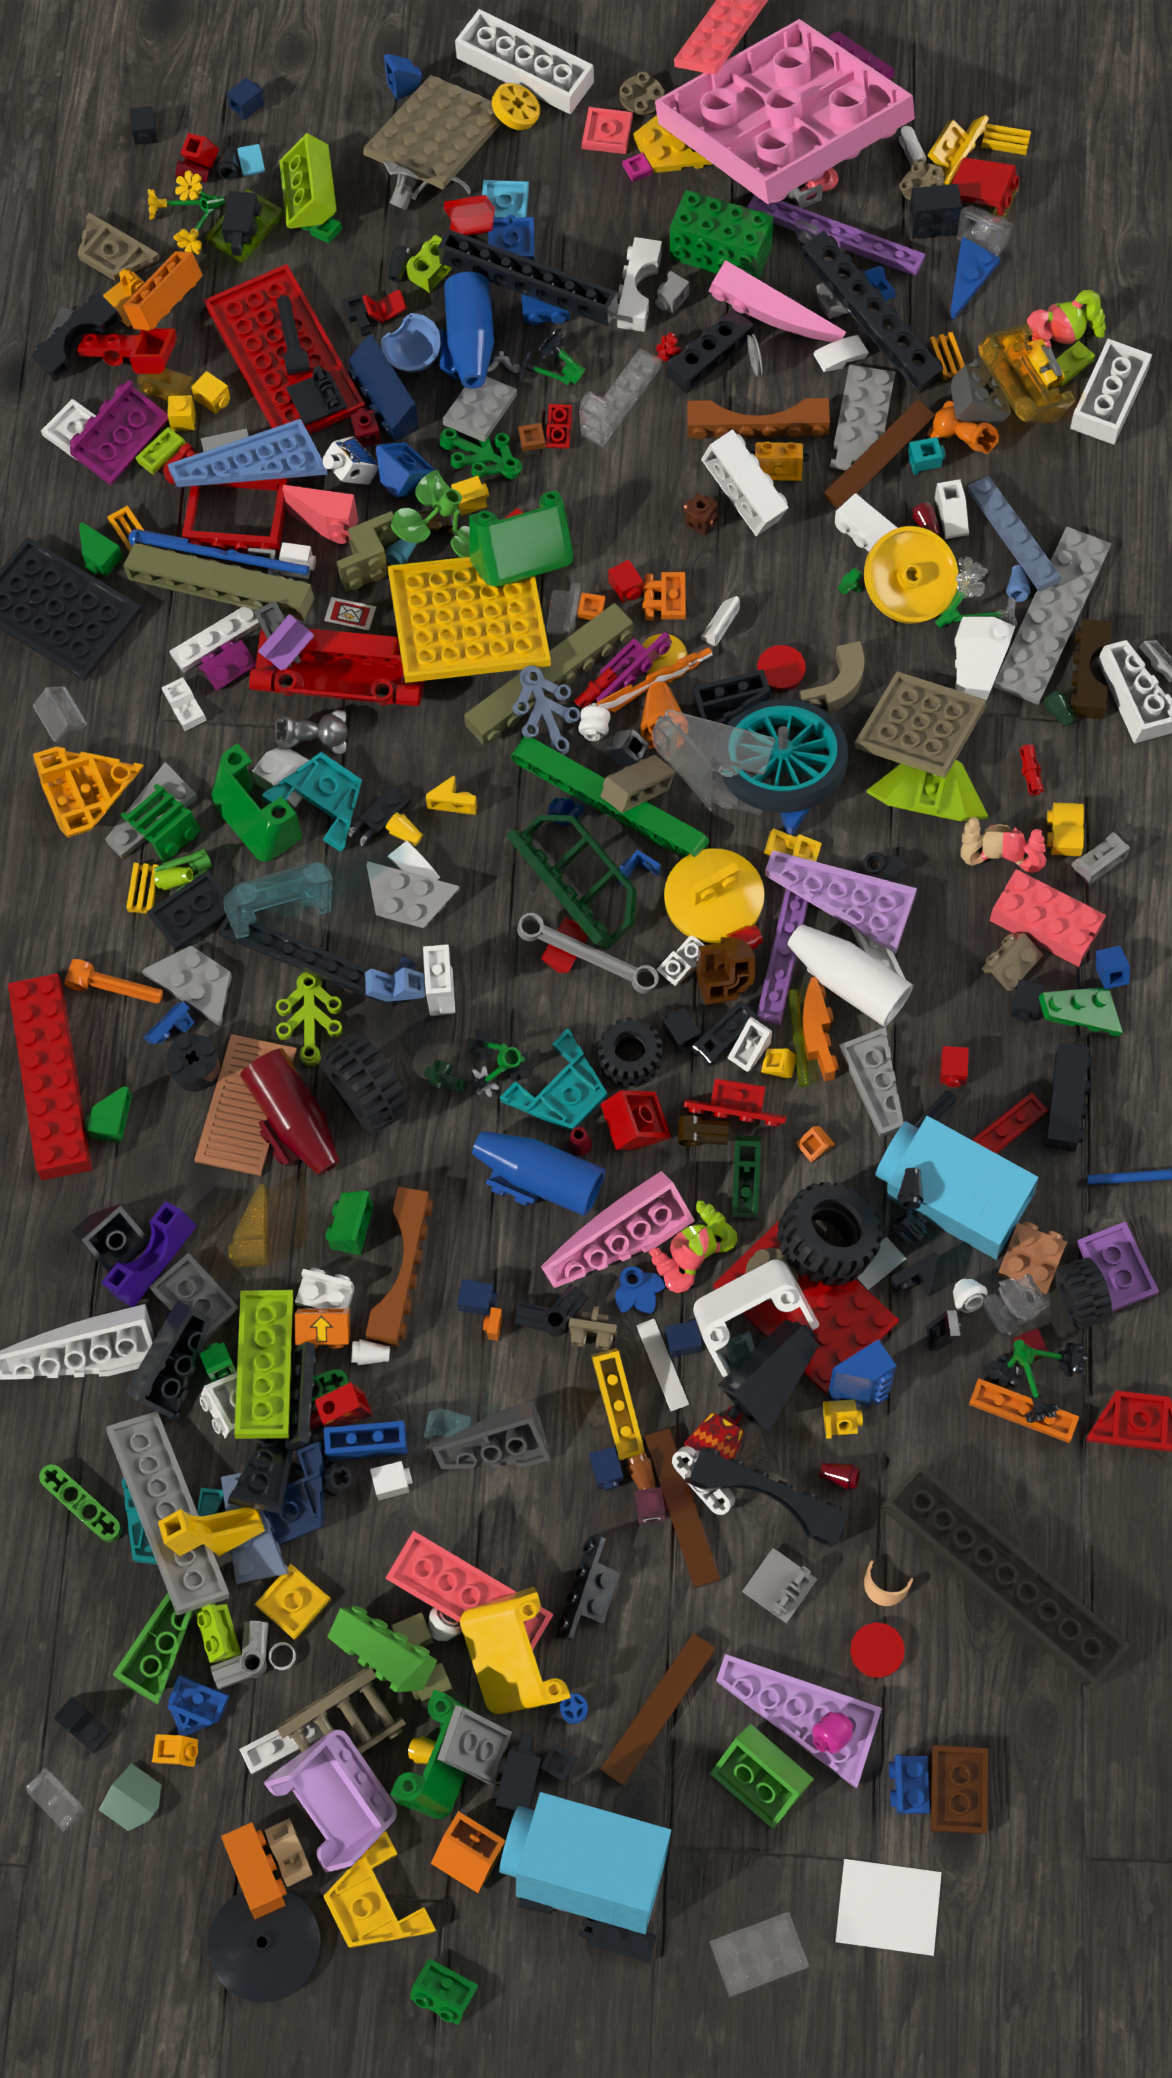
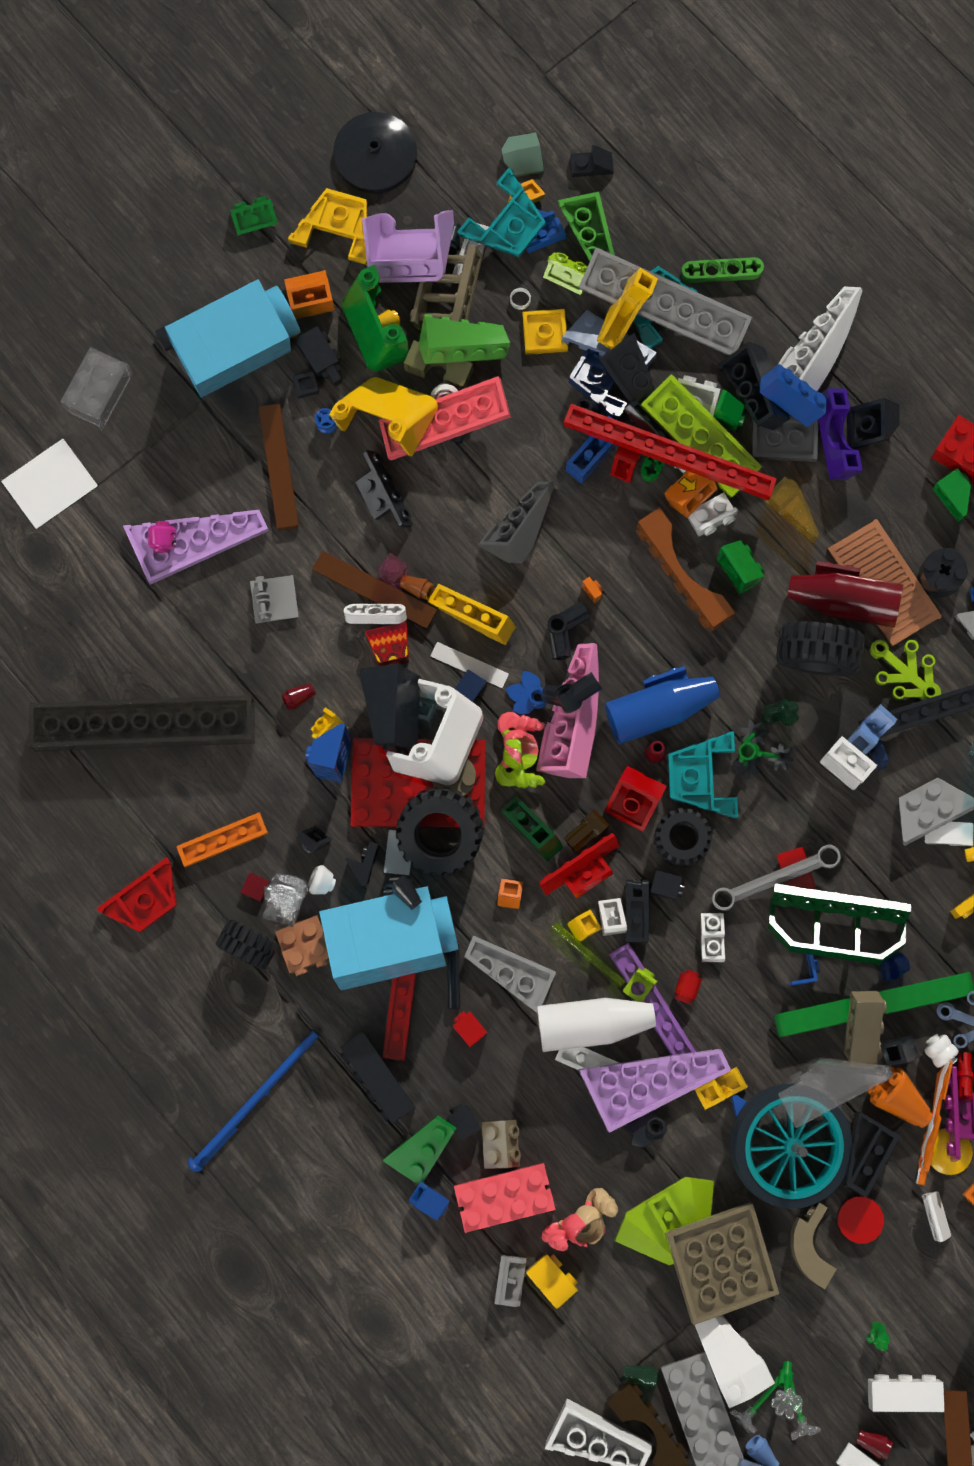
camera: 135 degrees right, 10 degrees up
clear hinge [26,1768,87,1832] -> none
light grey piece [211,1621,268,1690] -> none
orange brick [221,1822,287,1920] -> none
tan slope [264,1818,313,1887] -> none
white cone [351,1339,390,1365] -> none
white brick [370,1461,413,1500] -> none
clear light blue bracket [424,1407,472,1438] -> none
light grey tile [437,1705,512,1785] -> none
dark blue brick [457,1279,498,1315] -> none
dark tan hips [569,1306,617,1351] -> none
dark blue brick [589,1446,624,1491] -> none
yellow bracket [664,849,764,943] -> none
black arch [684,1447,848,1547] -> none
reddish brown brick [696,937,755,1005] -> none
bright green slope [710,1724,814,1829] -> none
orange slope [802,977,838,1082] -> none
red tile [850,1622,905,1679] -> none
yellow dish [864,526,959,624] -> none
light nougat helmet [864,1560,914,1606] -> none
blue bracket [889,1754,930,1814] -> none
reddish brown plate [930,1745,988,1835] -> none
black plant [988,1340,1087,1423] -> none
red pin [1019,745,1044,796] -> none
medium lavender plate [1077,1221,1159,1312] -> none
none -> teal wing [457,168,546,257]
none -> black piece [541,672,602,713]
none -> red plate [563,404,777,501]
none -> lime bracket [623,968,658,1002]
none -> blue brick [760,364,826,427]

